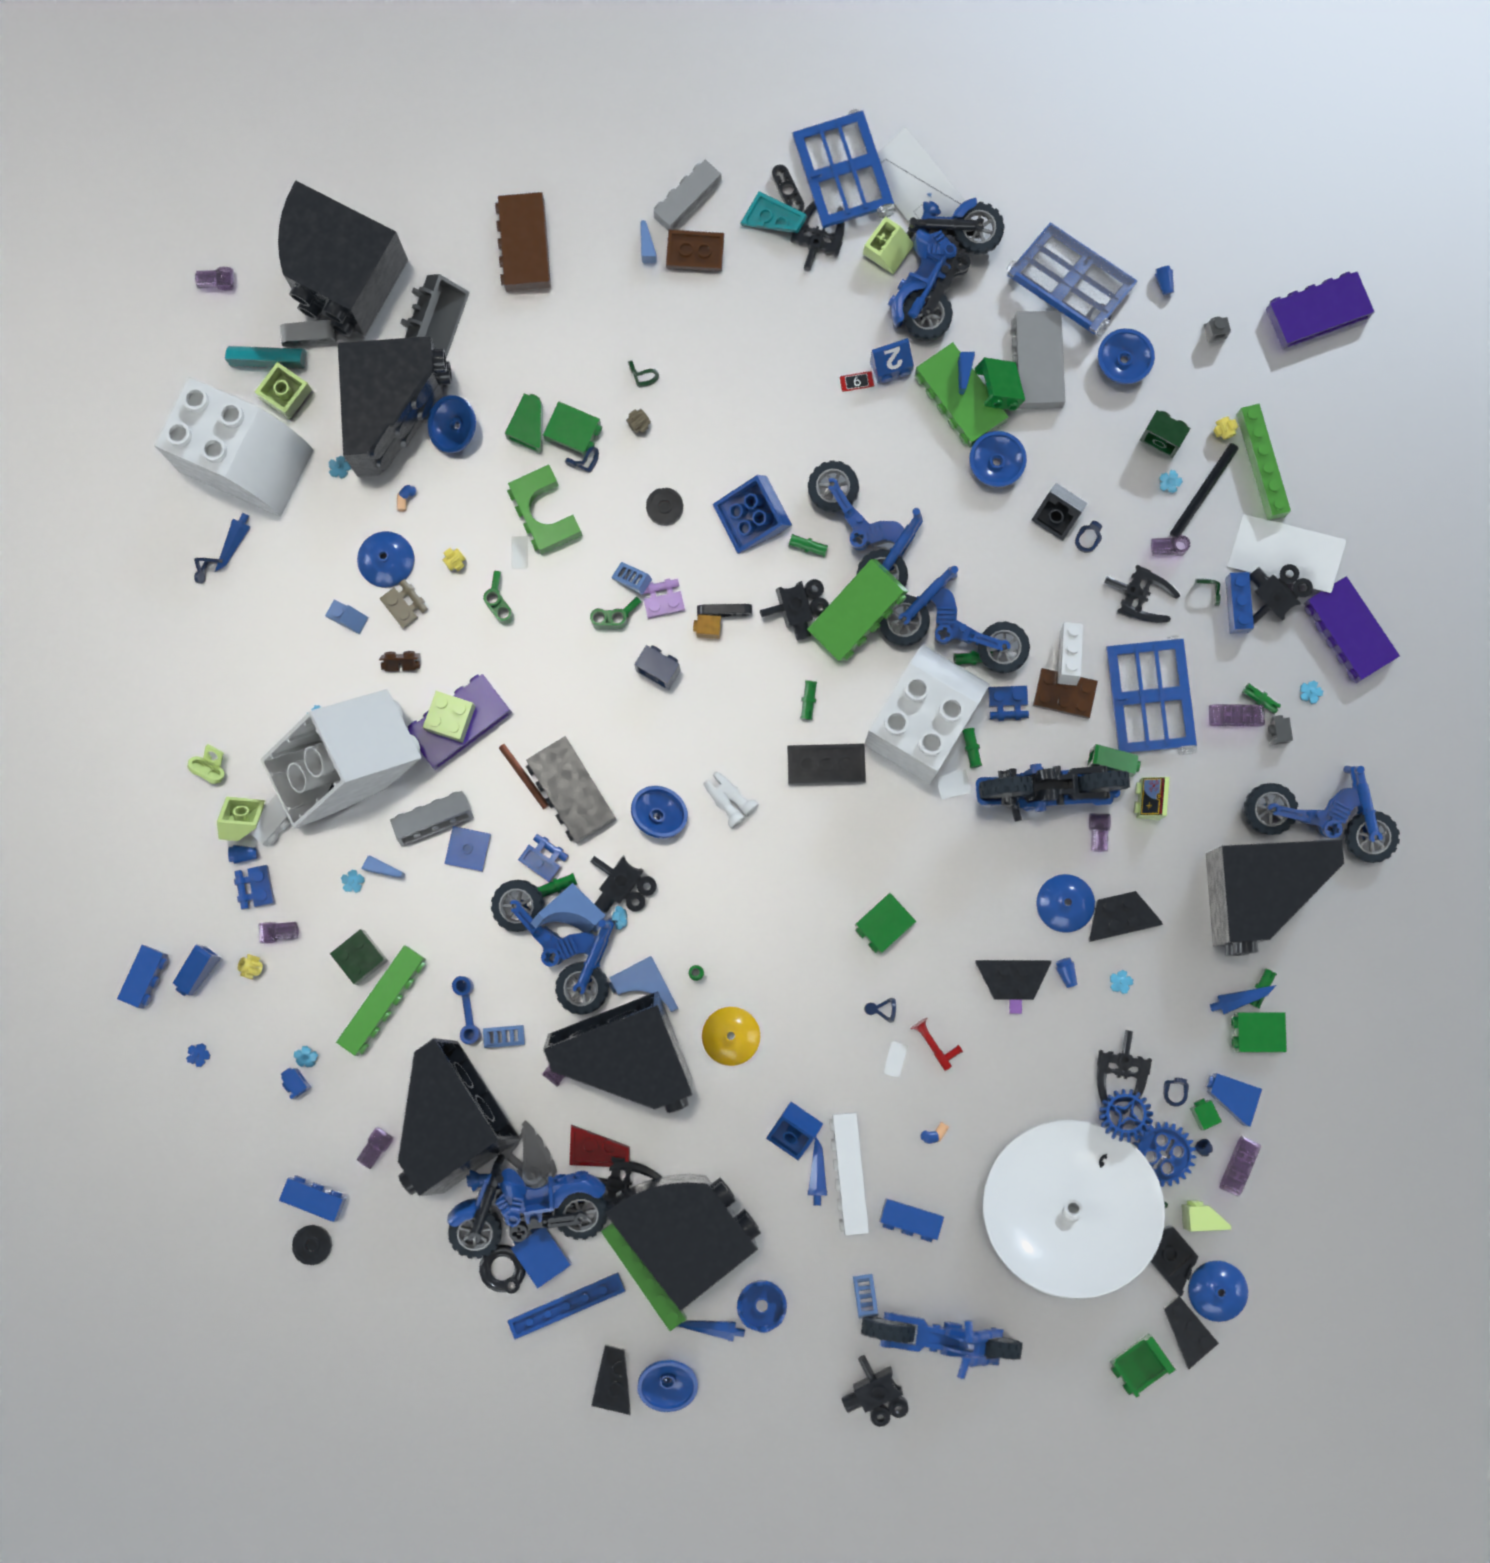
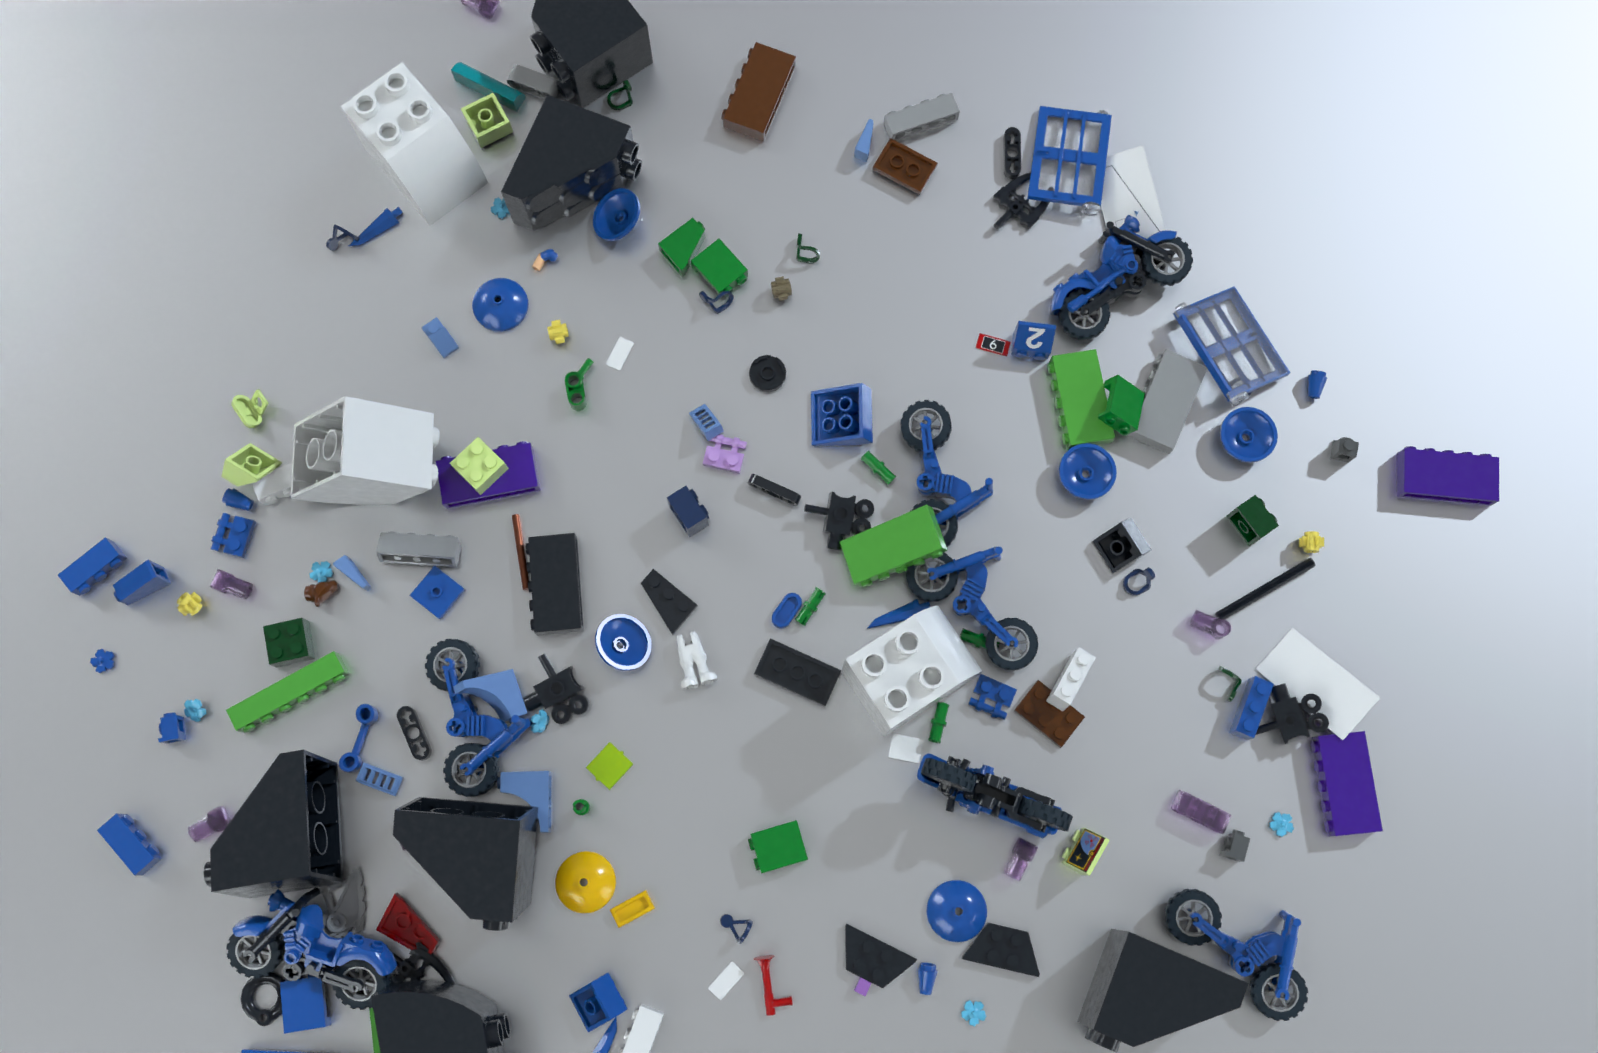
camera: 20 degrees right, 5 degrees down
black tile [292,1225,332,1265] -> none
dark tan plate [379,579,428,629] -> none
reddish brown hinge [379,651,420,672] -> none
dark grey piece [400,274,470,358] -> none
bright green arch [507,464,583,555] -> none
plate [518,834,569,883] -> none
green pin [537,873,577,898] -> none
green beam [590,597,641,629] -> none
pearl gold brick [693,615,721,639] -> none
teal wing [740,191,807,233] -> none
yellowish green slope [863,216,913,275] -> none
blue slope [958,352,975,395] -> none
green slope [1087,744,1141,777] -> none
black bar [1104,565,1180,623] -> none
door [1106,635,1197,755] -> none
medium azure plant [1159,470,1183,493] -> none
bright green brick [1236,403,1291,521] -> none
green pin [1242,683,1281,714] -> none
none -> reddish brown animal [304,580,339,607]
none -> black beam [397,706,432,761]
none -> lime piece [586,742,633,790]
none -> dark green piece [607,80,633,110]
none -> yellow tile [610,890,655,928]
none -> black wing [641,569,698,635]
none -> blue tile [772,593,802,629]
none -> blue bar [867,599,931,629]

